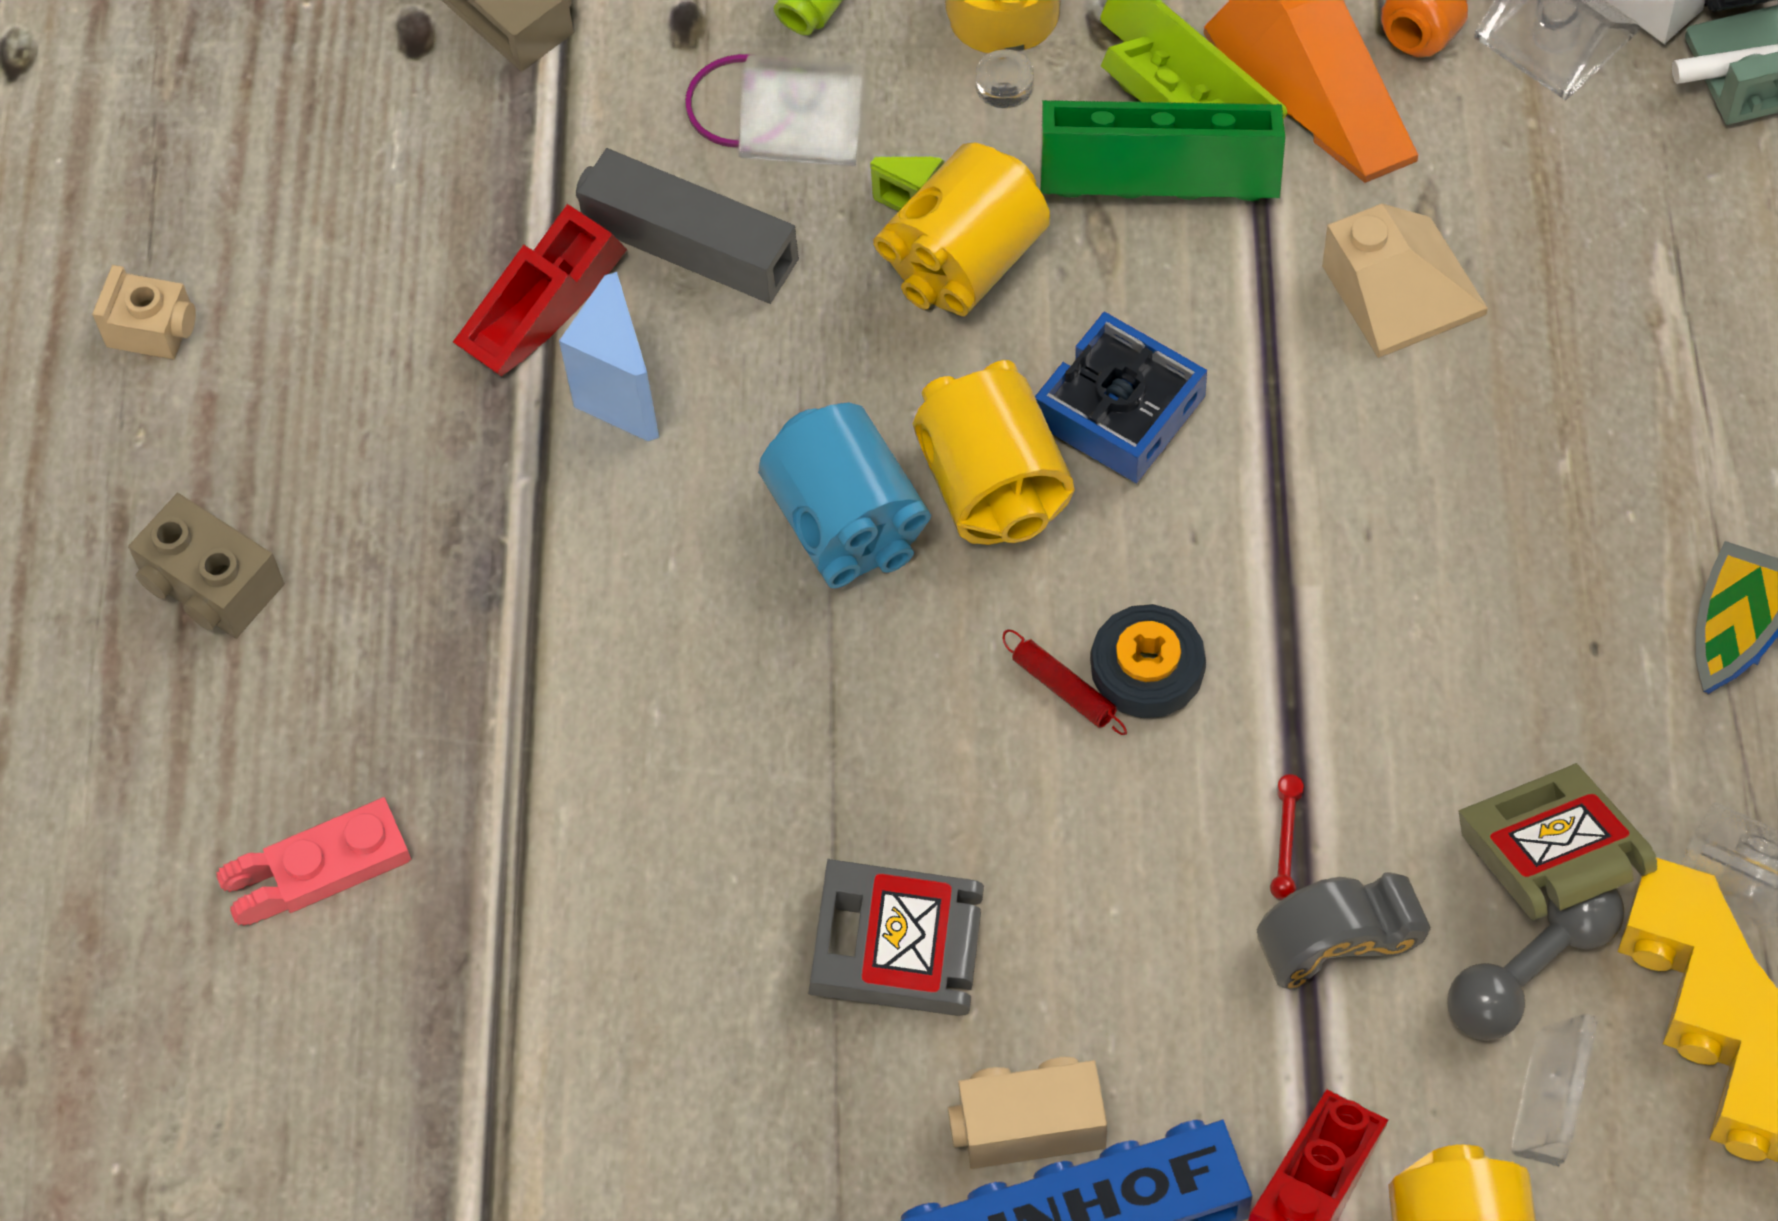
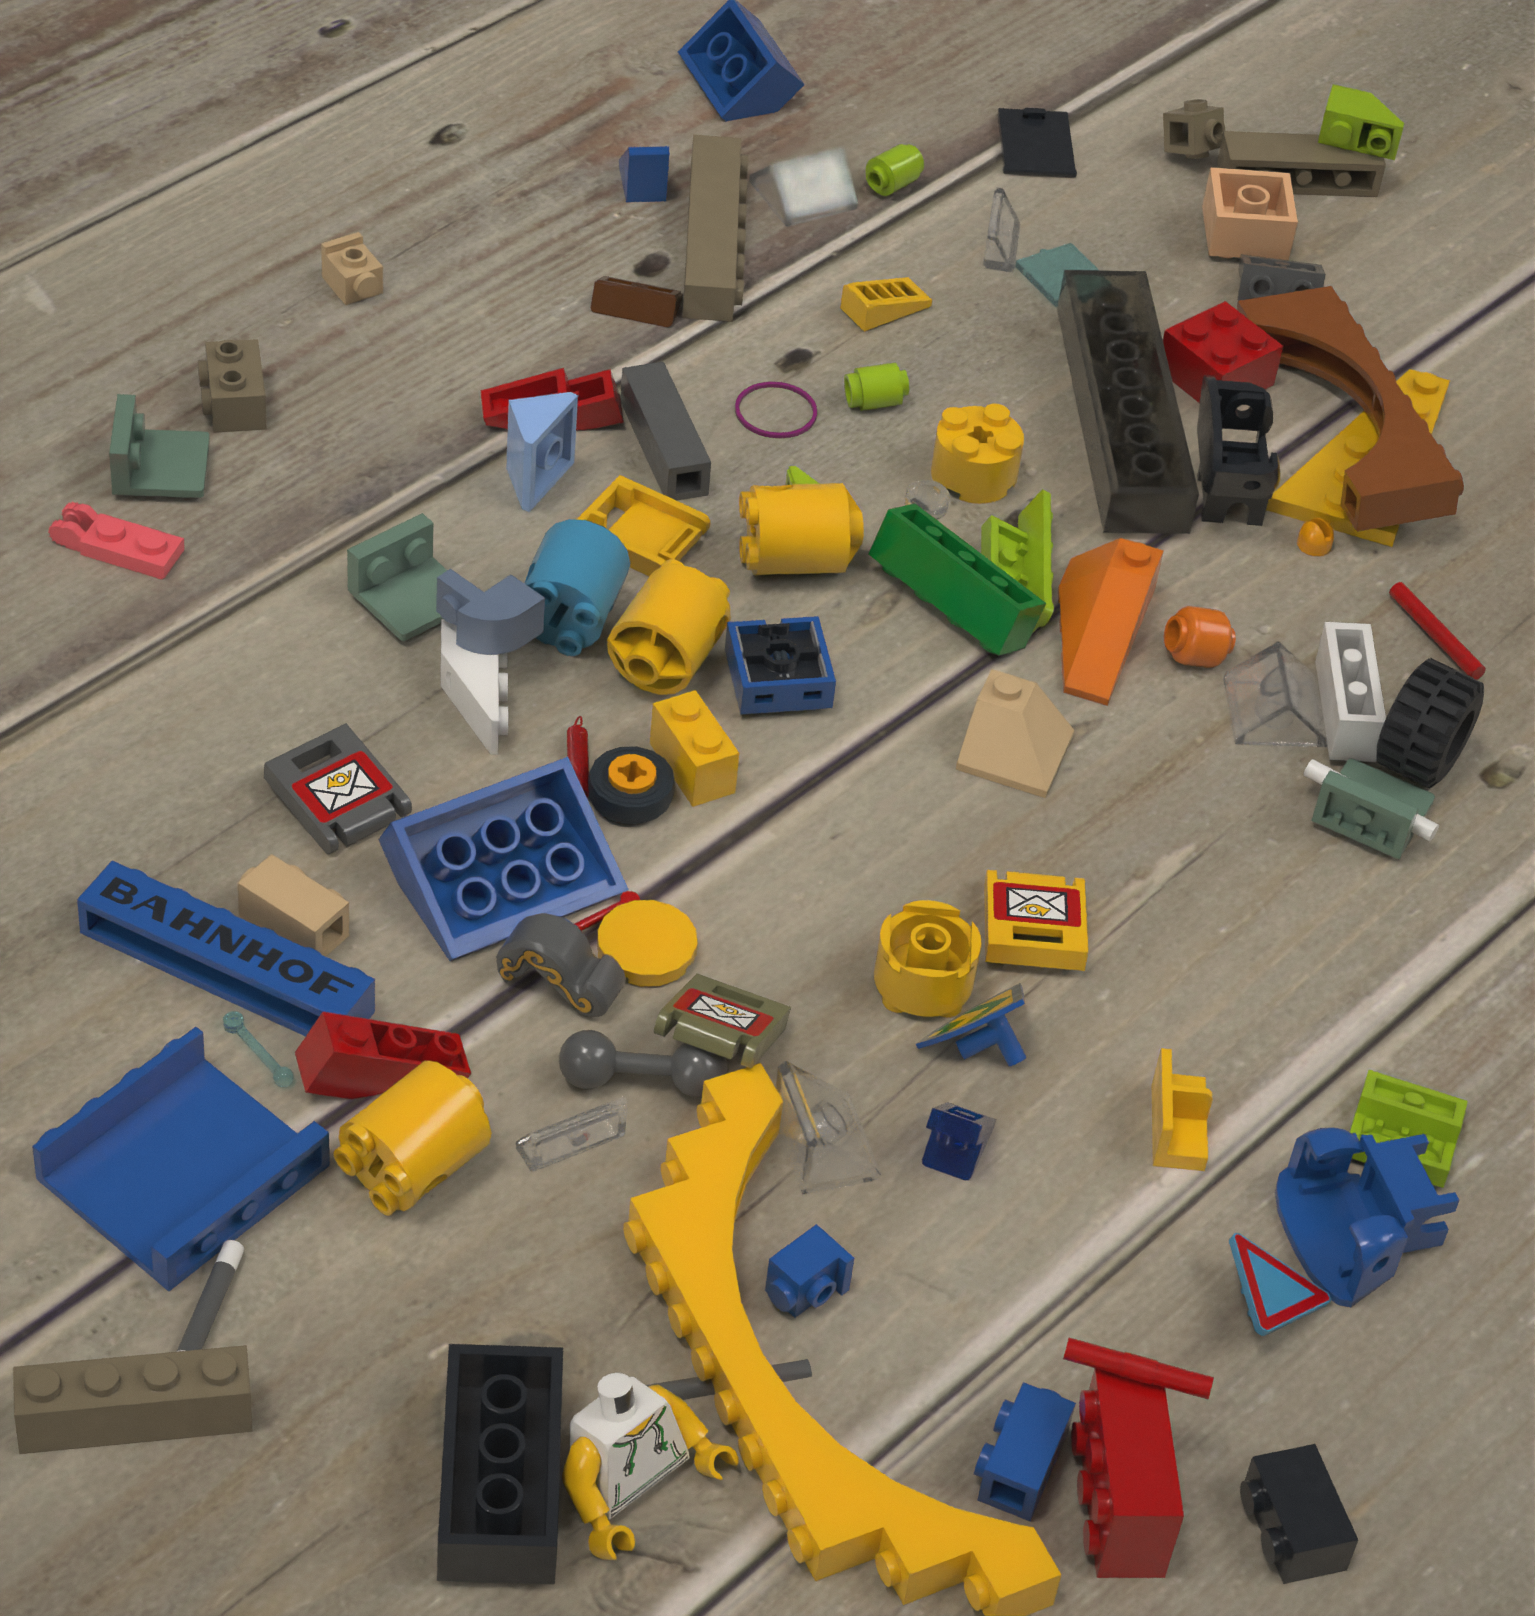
camera: 35 degrees right, 15 degrees down
clear slope [739,55,864,166] -> none
none -> sand green bracket [109,394,210,498]
none -> sand green bracket [347,513,447,641]
none -> blue slope [378,757,629,961]
none -> sand blue brick [436,569,545,655]
none -> white slope [441,619,508,755]
none -> yellow container [576,475,711,576]
none -> reddish brown slope [590,276,683,327]
none -> yellow tile [597,900,698,987]
none -> yellow brick [650,690,740,807]
none -> yellow brick [874,900,982,1018]
none -> yellow container [984,869,1088,971]

